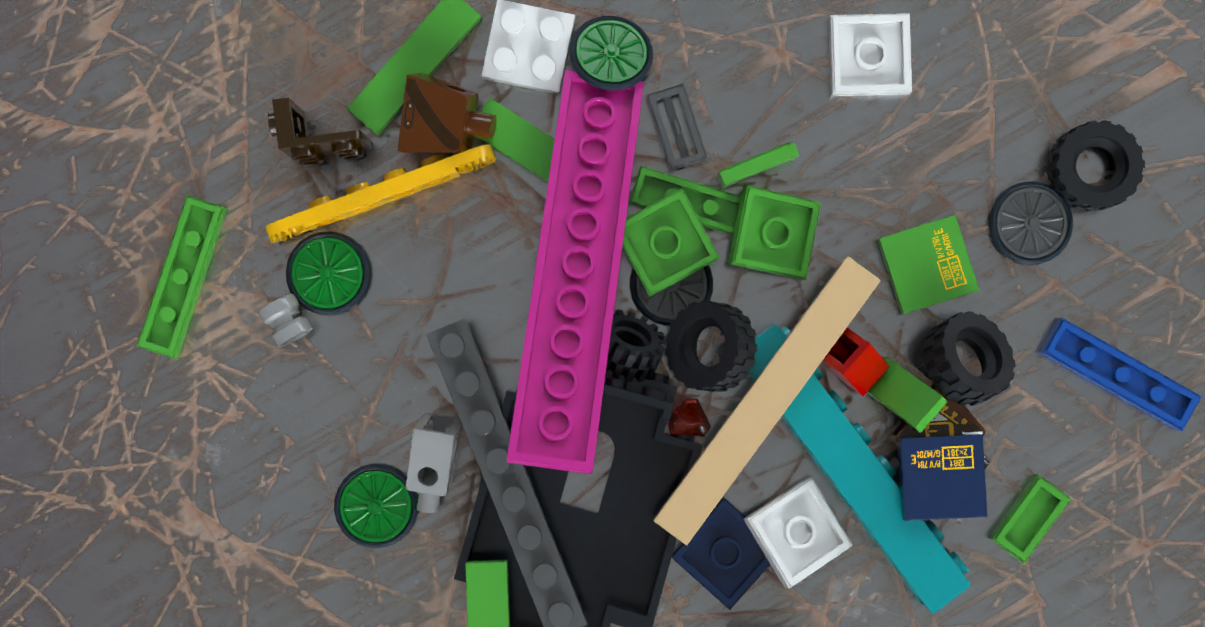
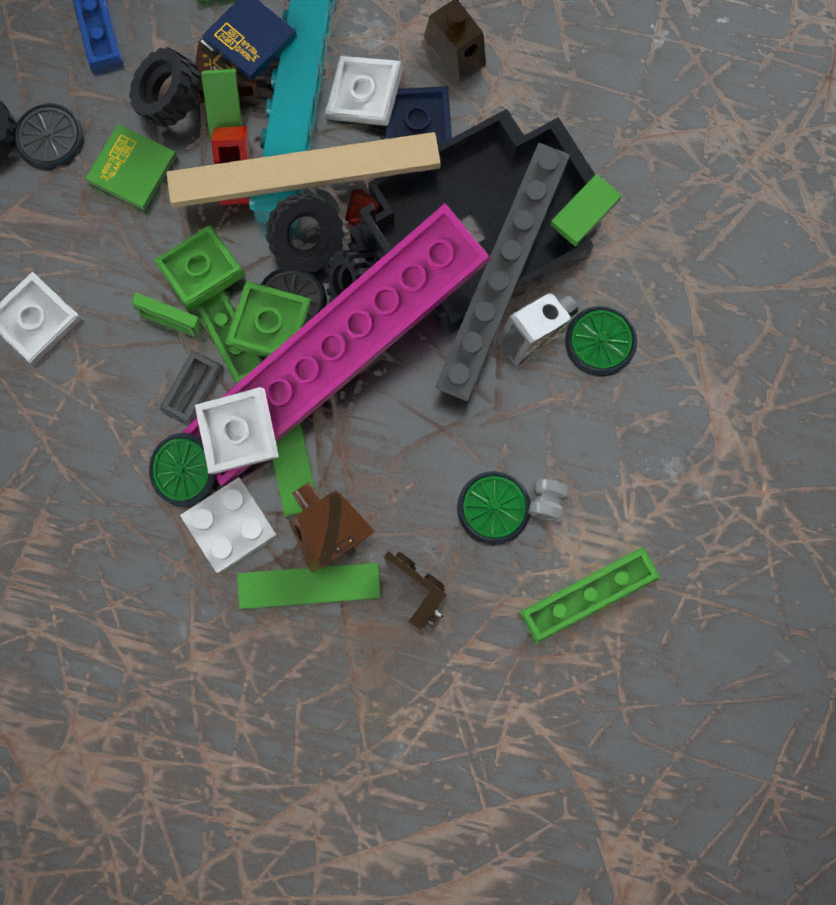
camera: 135 degrees left, 10 degrees down
yellow plate [265,145,496,243] -> none
none -> white plate [195,387,279,474]

